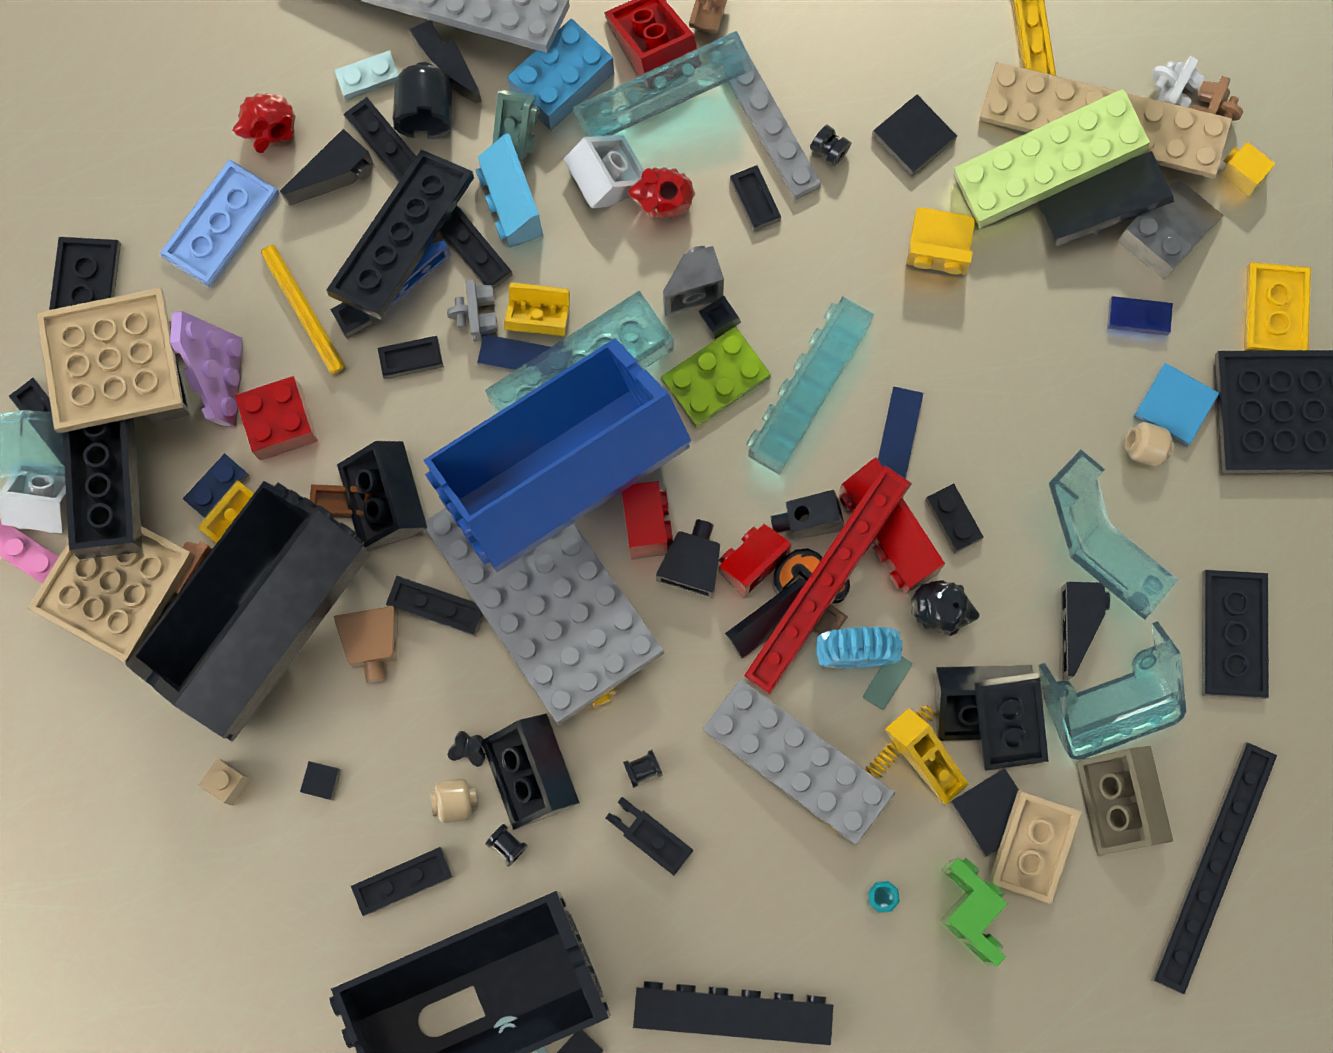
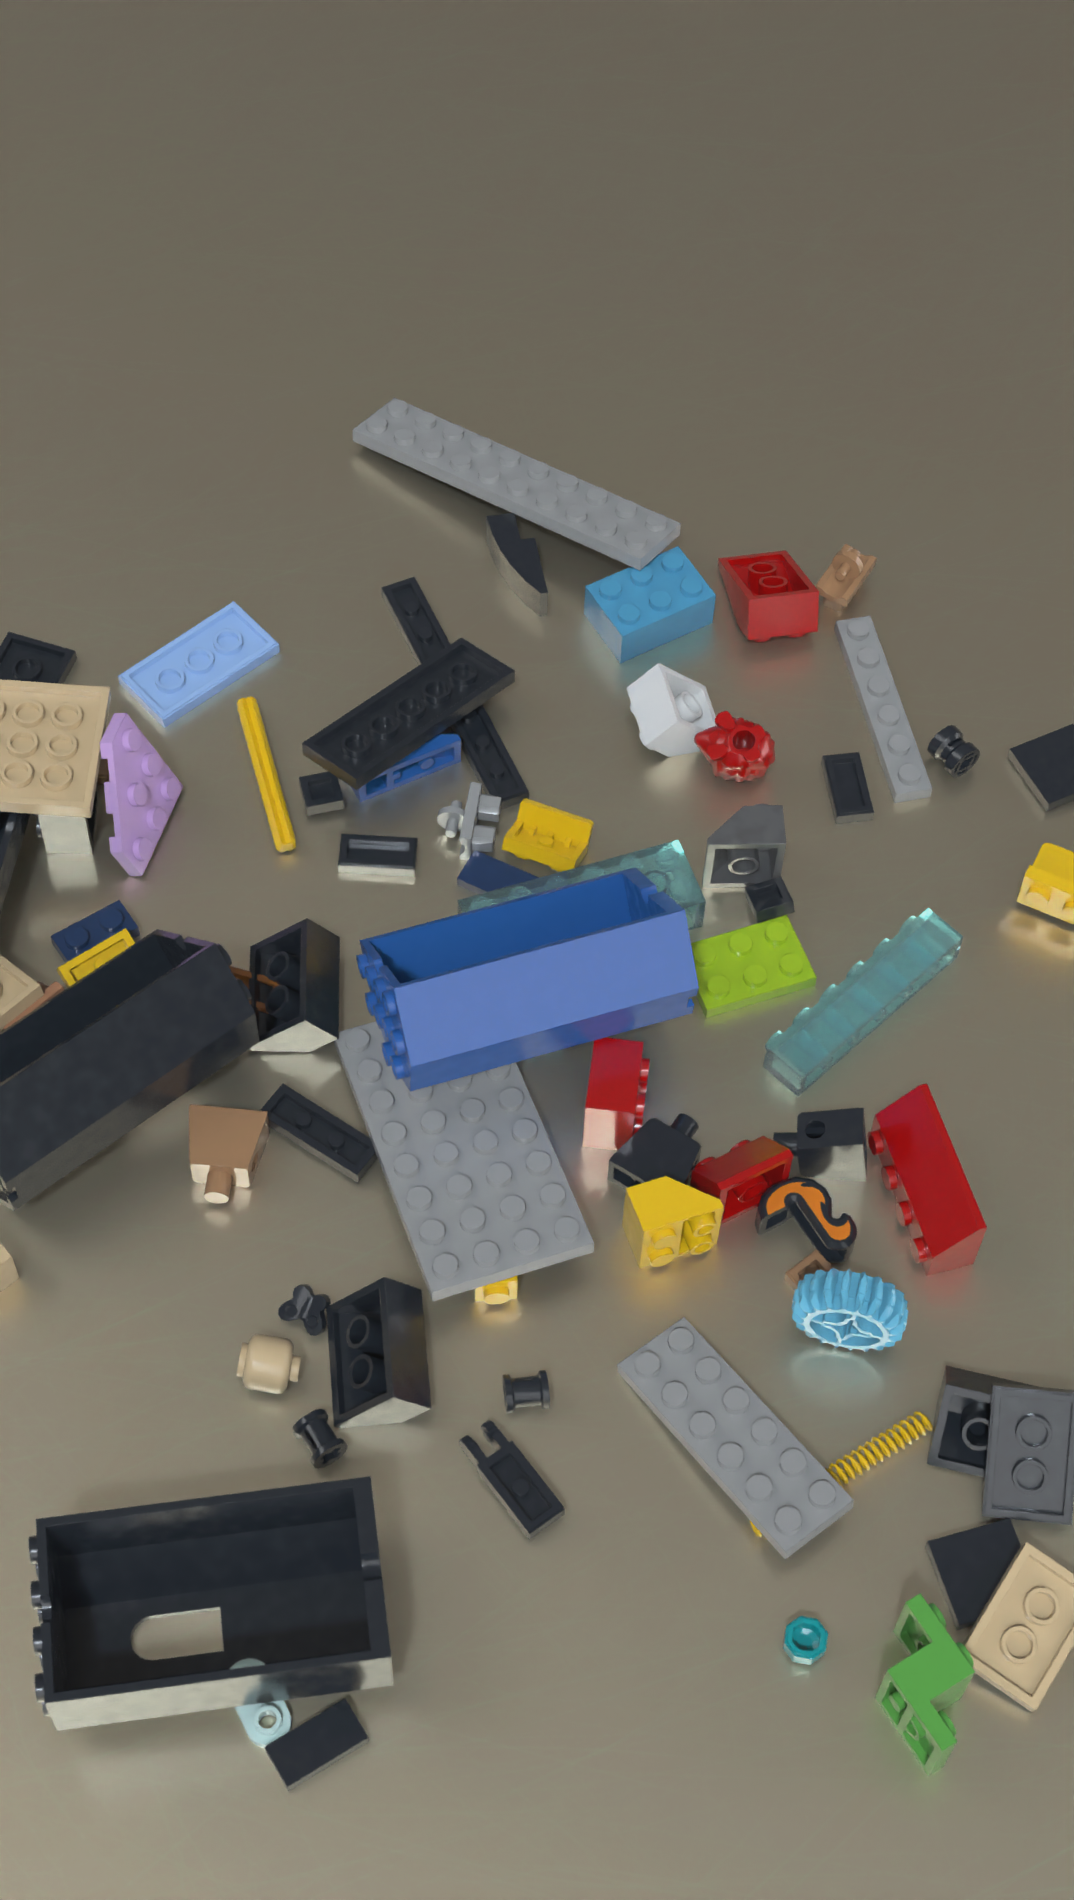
camera: 10 degrees right, 20 degrees down
red animal [232,93,296,153] -> none
red brick [234,376,318,461] -> none
black slope [280,129,373,206] -> none
black tile [300,761,341,800] -> none
light aqua plate [334,50,399,100] -> none
black plate [351,847,454,916] -> none
black cylinder [392,62,453,139] -> none
medium azure slope [475,133,543,248] -> none
sand green bracket [492,89,539,161] -> none
clear light blue brick [572,31,752,137] -> none
black brick [633,981,834,1045] -> none
black tile [725,578,806,658] -> none
red tile [744,465,912,694] -> none
sand green sticker [863,656,912,710] -> none
dark blue tile [878,386,923,479] -> none
yellow slope [885,708,969,805] -> none
black animal [911,580,980,636] -> none
black plate [925,483,984,553] -> none
none -> yellow slope [622,1176,724,1268]

